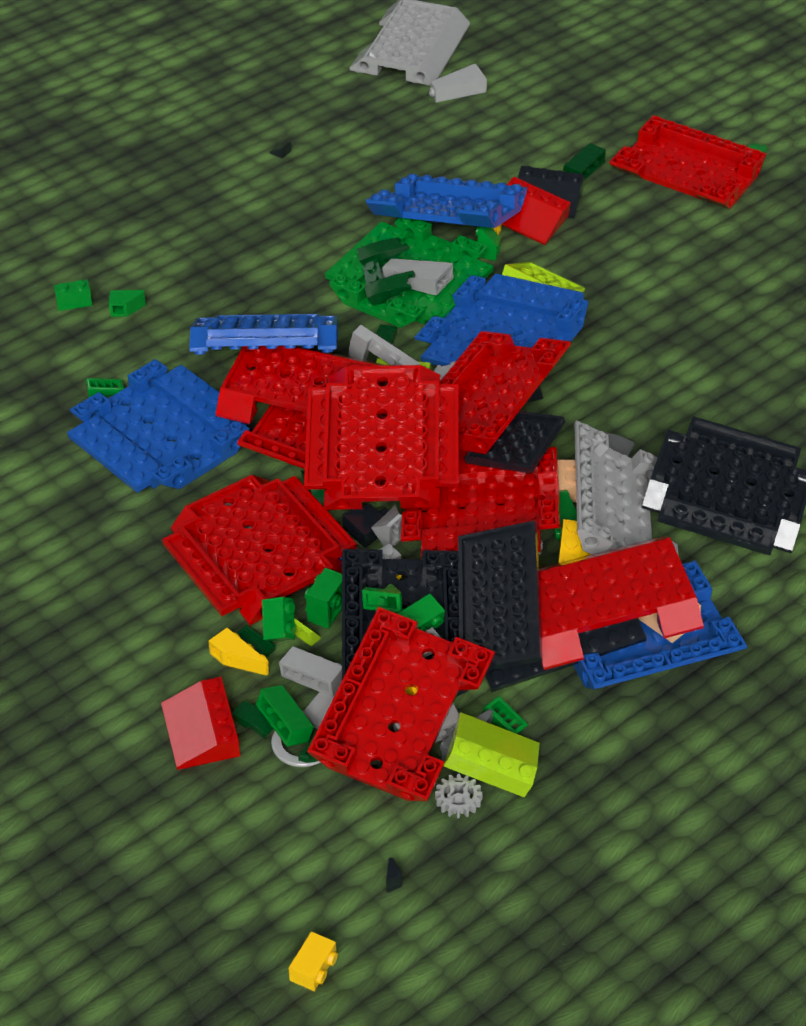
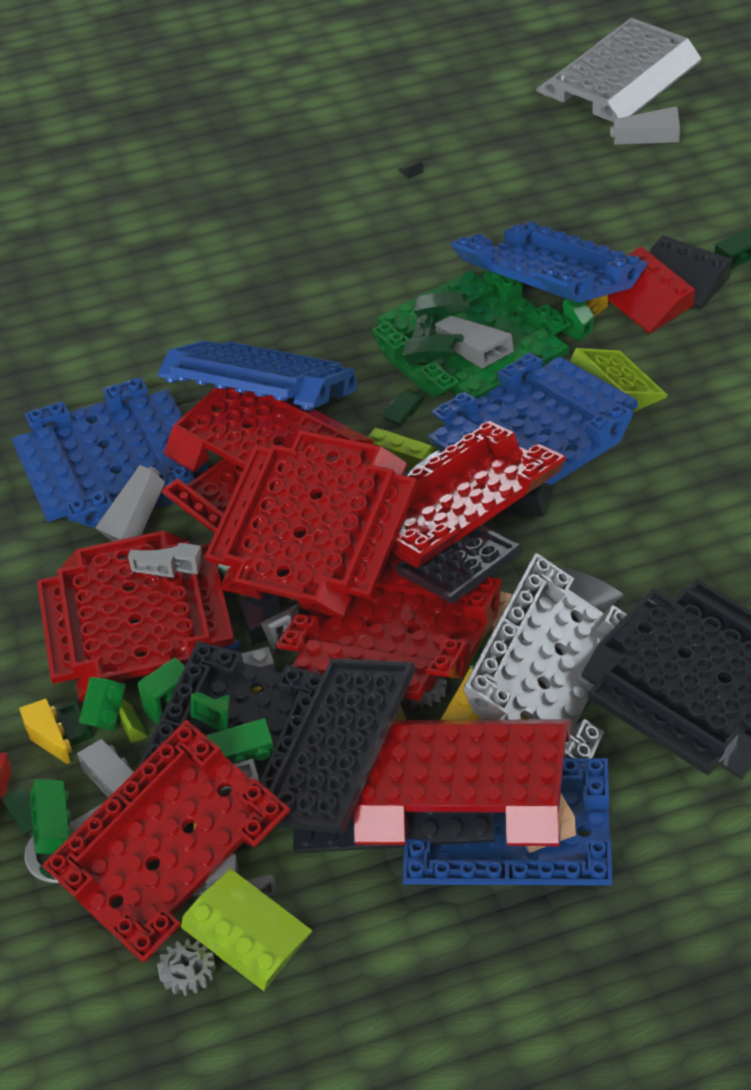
camera: 25 degrees right, 0 degrees up
green brick [54,279,92,311] -> none
green slope [85,378,124,397] -> none
green slope [109,290,146,317] -> none
light grey wedge [349,325,420,366] -> none
black slope [386,857,402,893] -> none
green slope [481,696,528,734] -> none
none -> light grey slope [95,465,165,541]
none -> light grey slope [128,543,204,578]

